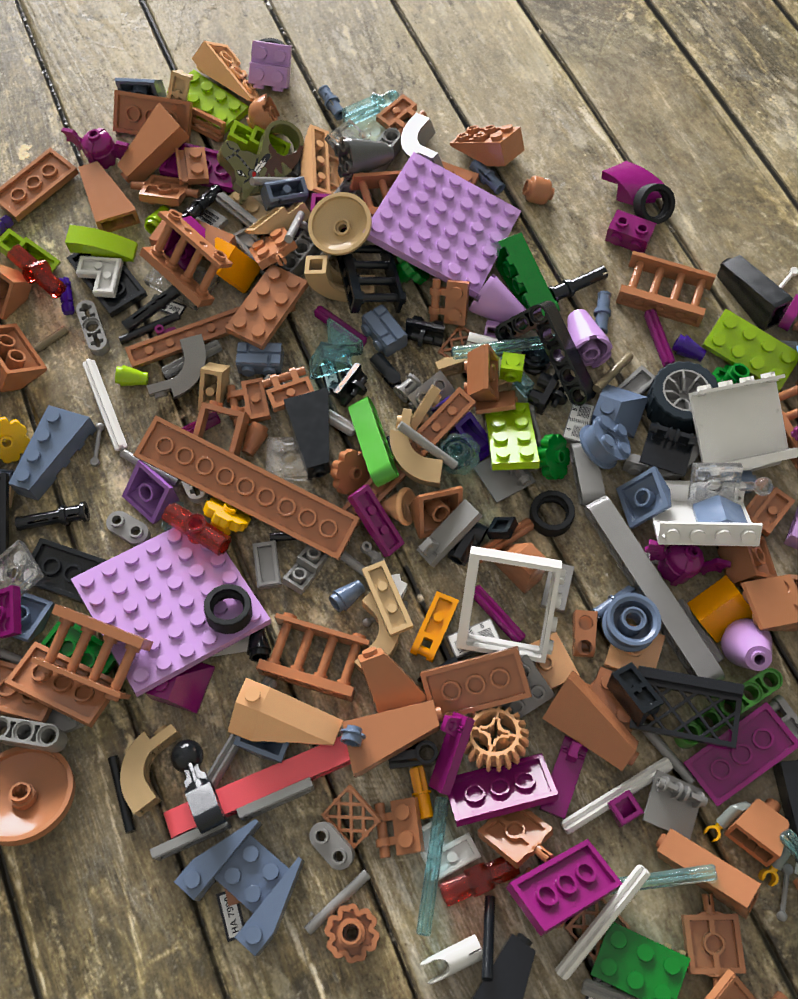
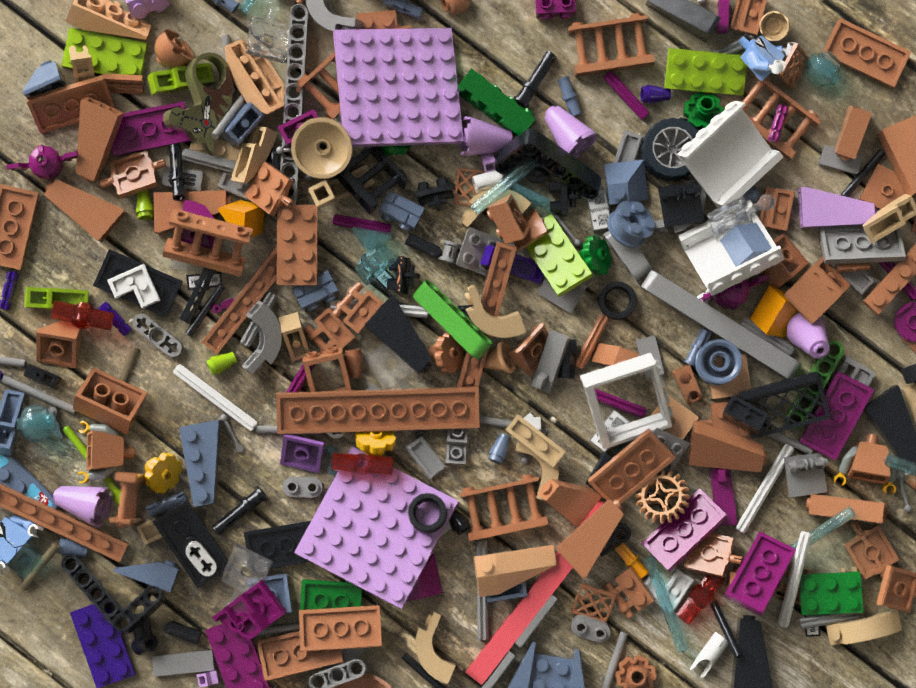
camera: 30 degrees left, 20 degrees up
nougat fence [30,604,153,702] -> none
lime slope [65,225,138,262] -> none
black beam [170,739,227,834] -> none
nougat plate [175,147,209,185] -> none
light grey bar [284,211,305,243] -> none
dark grey cone [334,137,394,179] -> none
sand blue plate [340,725,366,747] -> none
magenta hinge [347,484,405,557] -> none
light grey piece [360,541,385,564] -> none
light grey bar [397,421,458,469] -> none
light orange plate [410,591,459,663] -> none
tan plate [411,384,442,431] -> none
nougat plate [428,278,470,326] -> none
magenta hinge [428,711,475,796] -> none
clear light blue plant [438,432,481,475] -> none
black tile [486,517,518,539] -> none
lime bracket [499,352,525,382] -> none
dark tan bar [593,352,633,393] -> none
magenta slope [607,790,644,828] -> none
sand blue slope [616,466,672,529] -> none

